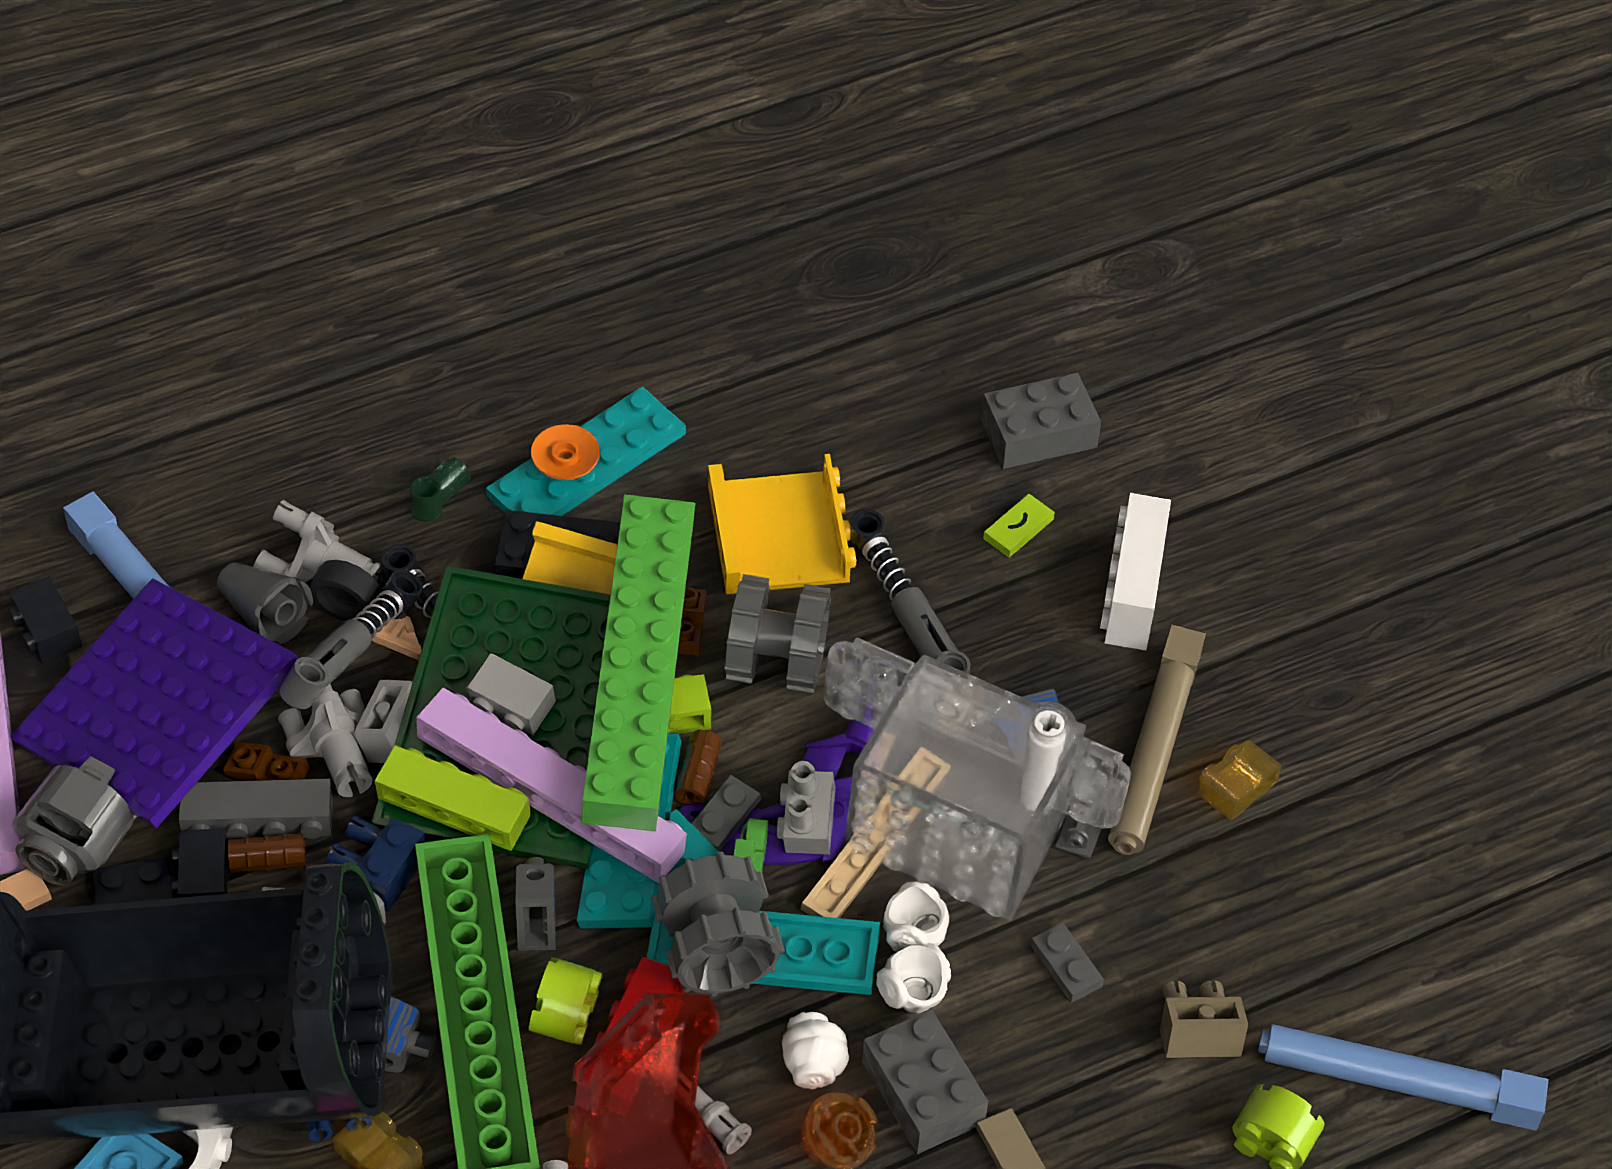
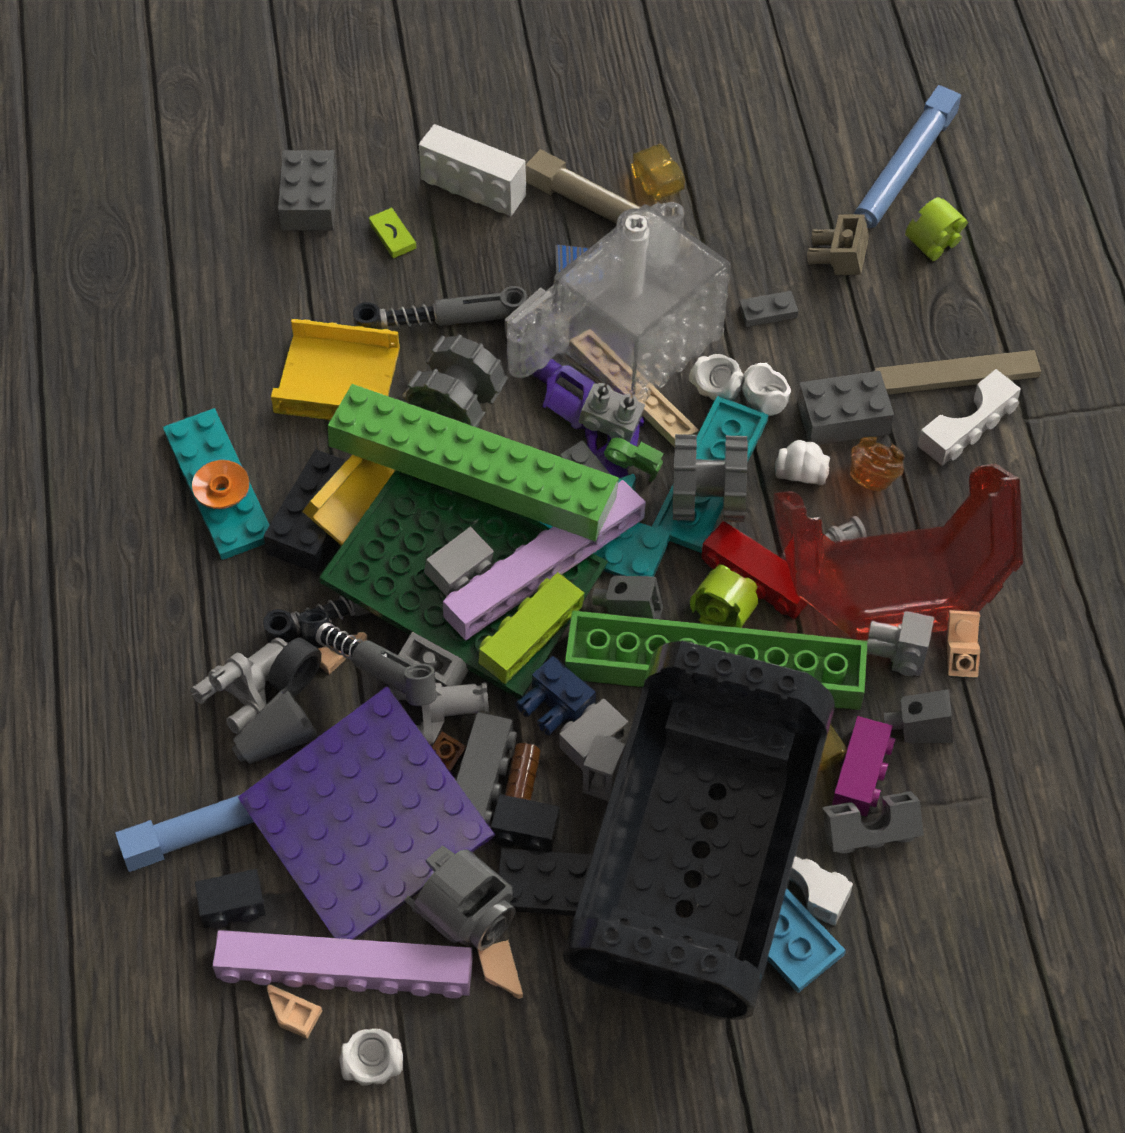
camera: 70 degrees left, 5 degrees up
clear green piece [410,457,471,522] -> none

